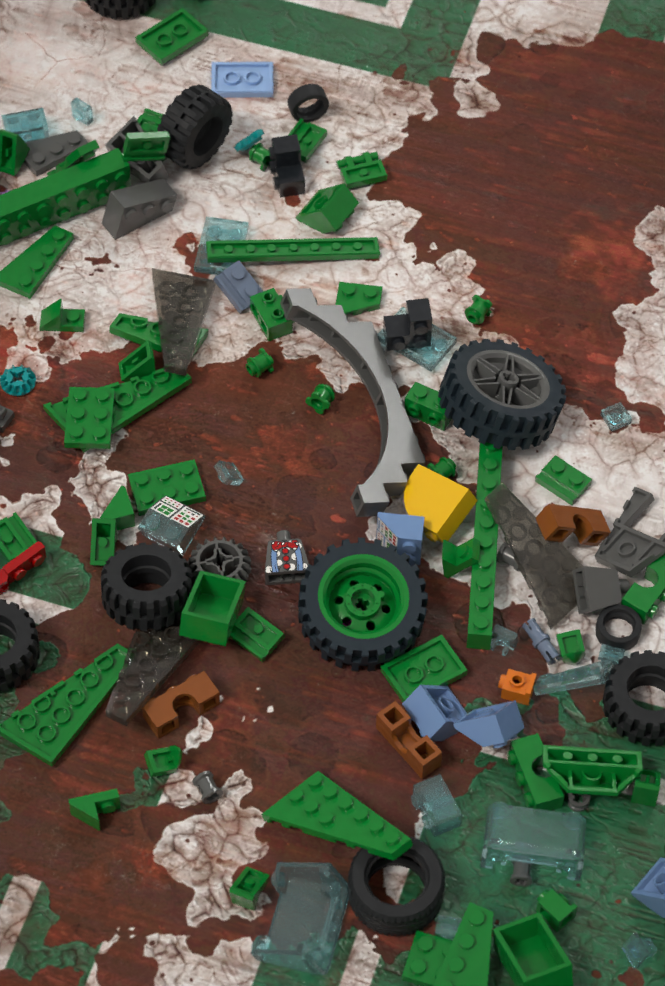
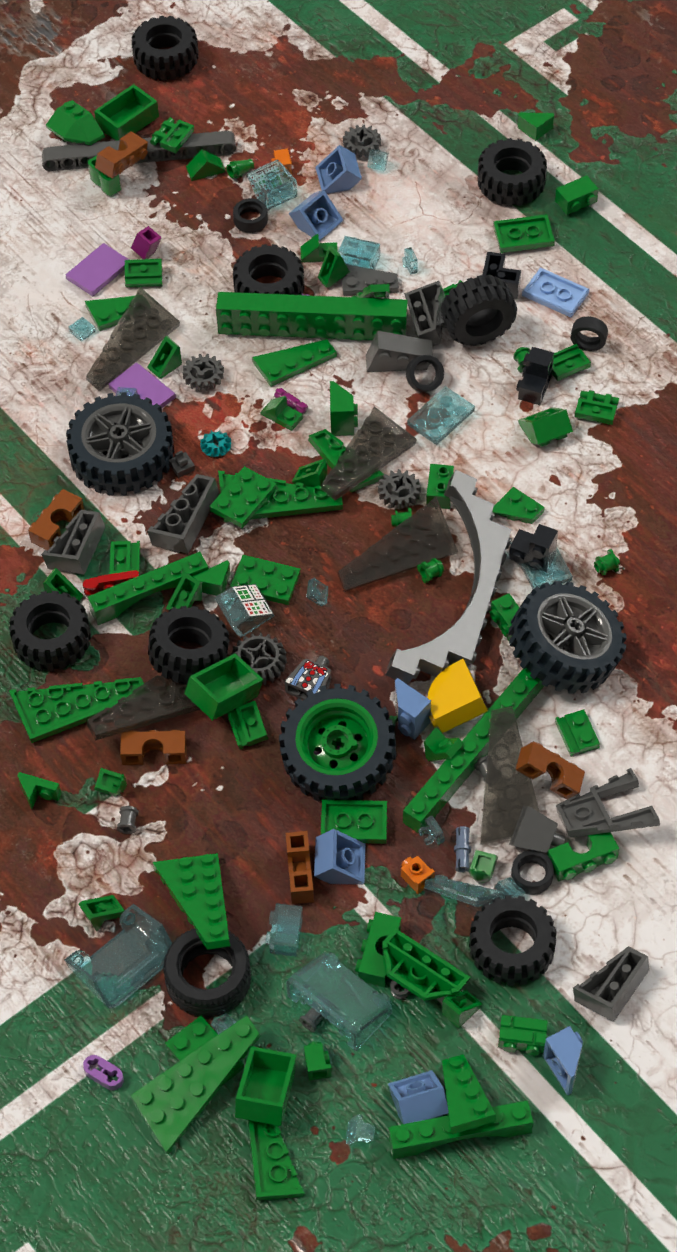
camera: 35 degrees right, 0 degrees up
green plate [122,131,170,162] -> none
green tile [206,237,380,263] -> none
sand blue plate [213,261,264,314] -> none
teal gear [234,129,265,152] -> none
green brick [427,457,456,478] -> none
medium blue slope [453,700,524,748] -> none
clear light blue plate [601,402,632,431] -> none
none -> green arch [87,552,209,625]
none -> dark grey wedge [147,474,219,554]
none -> magenta axle [274,388,308,414]
none -> green slope [330,381,358,436]
none -> clear smoke wing [337,497,458,592]
none -> dark grey gear [378,469,421,509]
none -> black tyre [406,355,444,392]
none -> black brick [482,252,521,299]

